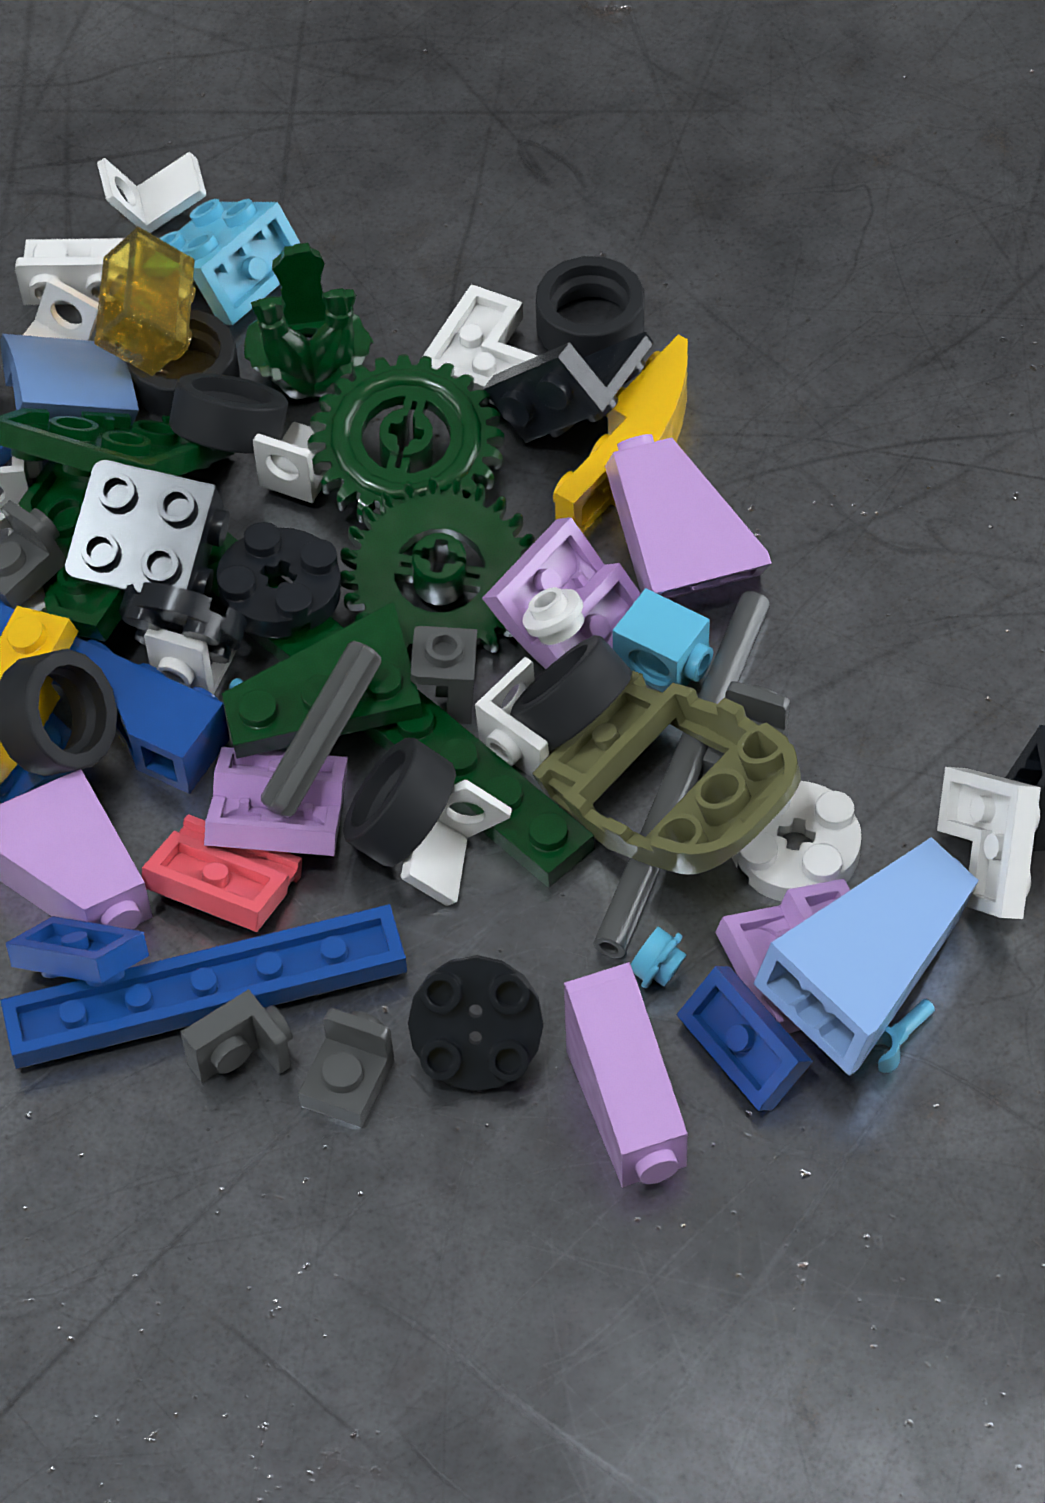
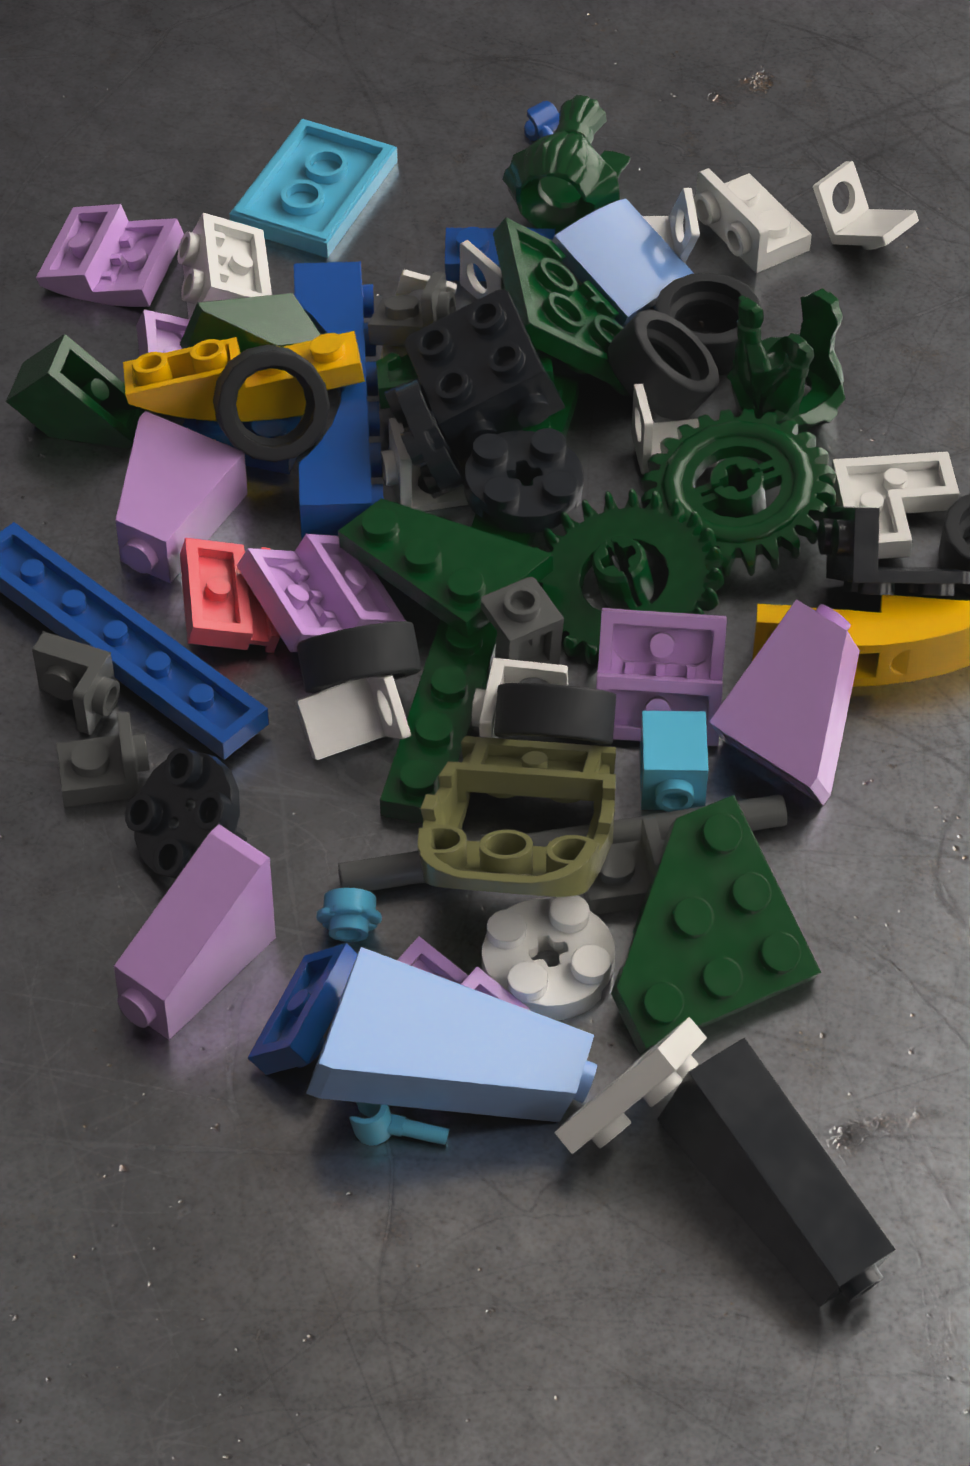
camera: 55 degrees right, 5 degrees down
blue plate [5,916,149,986] -> none
clear yellow brick [94,227,195,376] -> none
medium azure bracket [139,199,300,325] -> none
dark grey axle [261,641,381,818] -> none
white plate [522,587,584,645] -> none
none -> dark green plate [611,795,822,1054]

